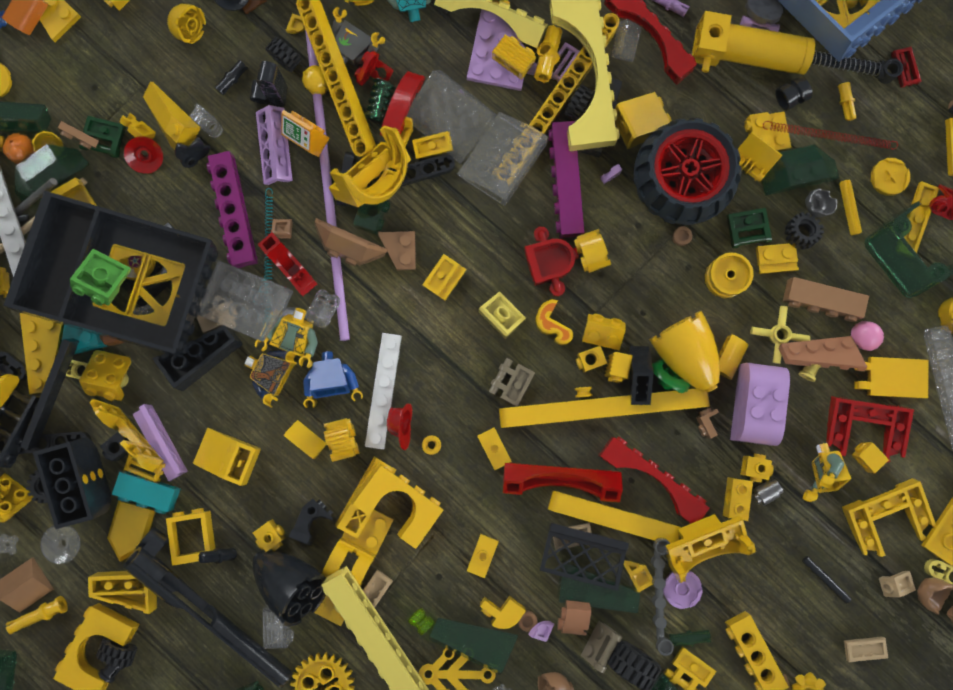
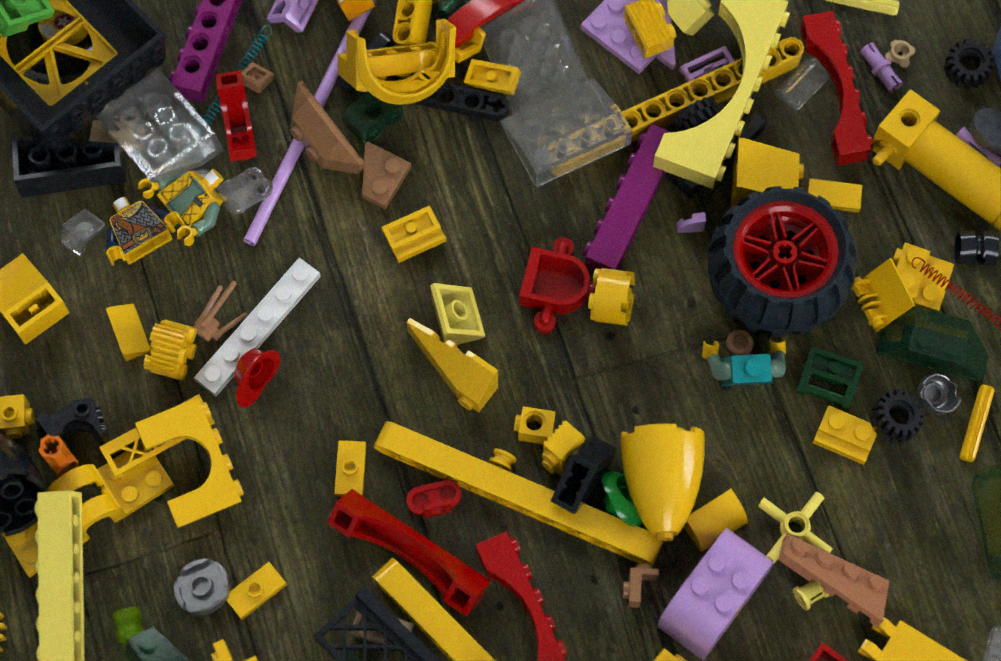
camera: 25 degrees right, 15 degrees down
torso [303,351,363,408] -> none
tan plate [363,569,393,608] -> none
yellow plate [422,435,441,455] -> none
dark tan plate [488,358,535,406] -> none
yellow piece [534,25,563,83] -> none
yellow animal [535,299,573,345] -> none
yellow bracket [582,314,626,350] -> none
yellow wheel [705,253,753,298] -> none
medium nougat brick [783,277,869,322] -> none
bright pink hair [851,321,884,351] -> none
none -> orange piece [38,435,80,478]
none -> clear bracket [61,209,105,256]
none -> flat silver tile [174,559,231,616]
none -> medium nougat plant [193,281,248,342]
none -> red bracket [406,480,462,519]
none -> yellow wedge [407,318,498,413]
none -> torso [702,337,786,386]
none -> yellow tile [807,179,862,213]

